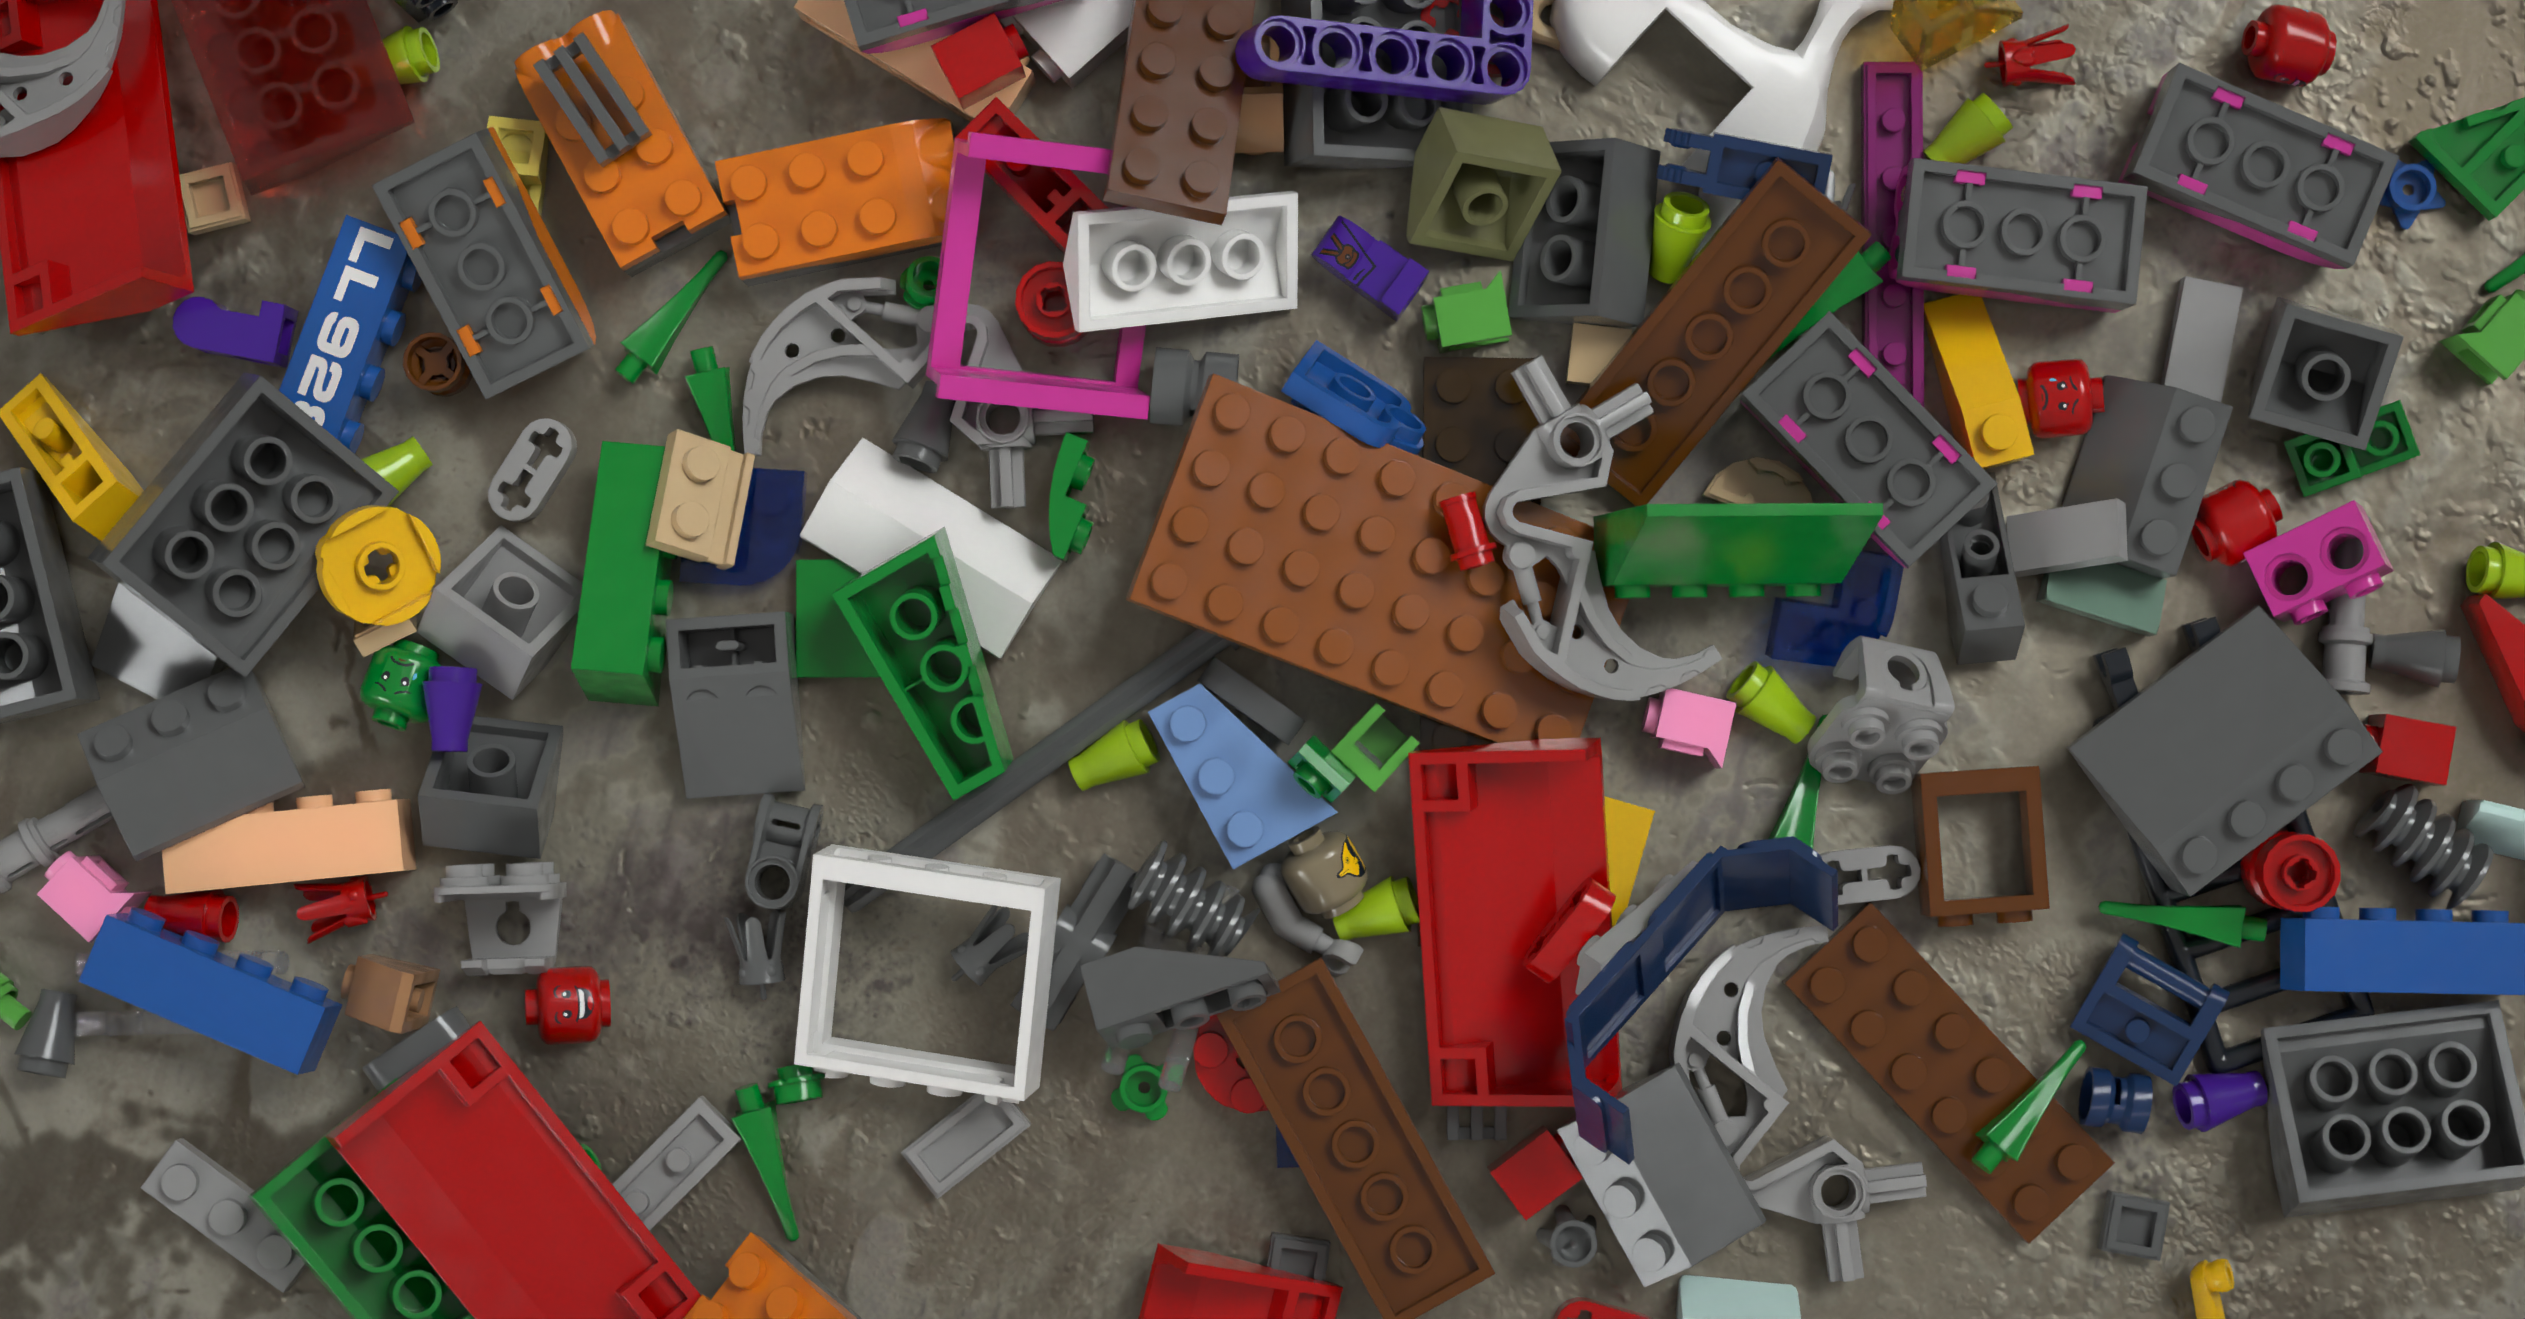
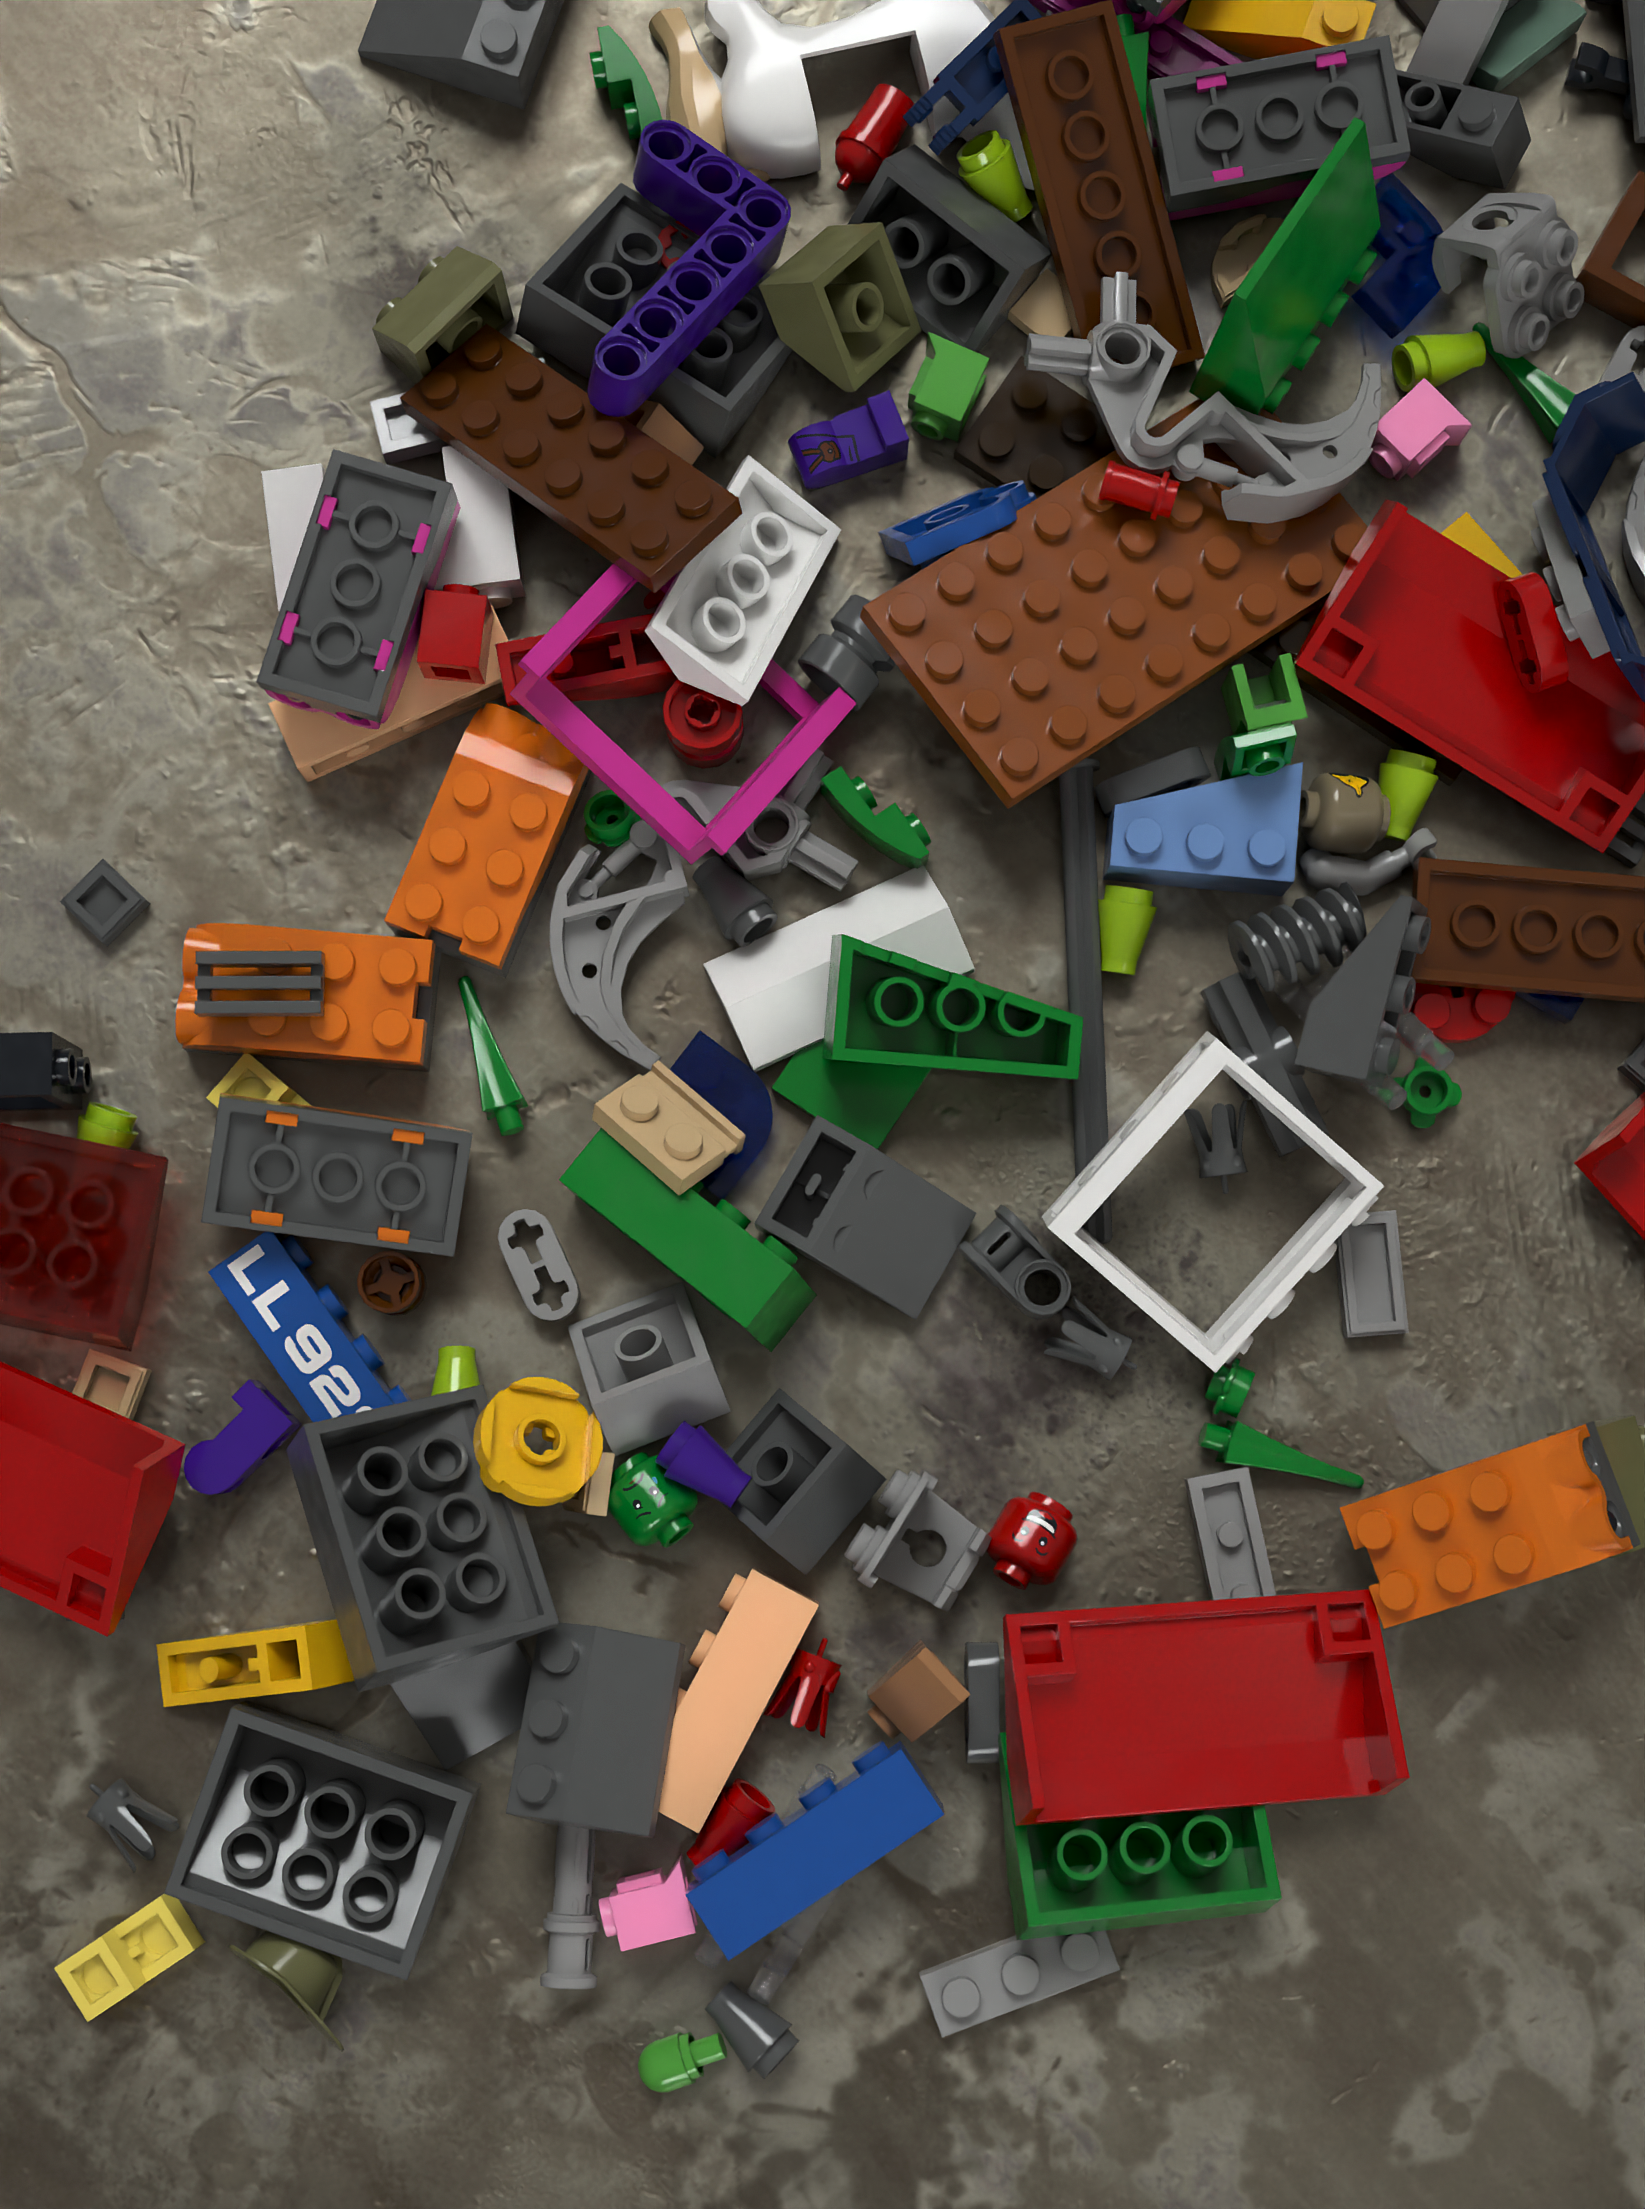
camera: 60 degrees left, 5 degrees down
green piece [684,346,736,452] -> none
none -> red piece [835,84,914,191]

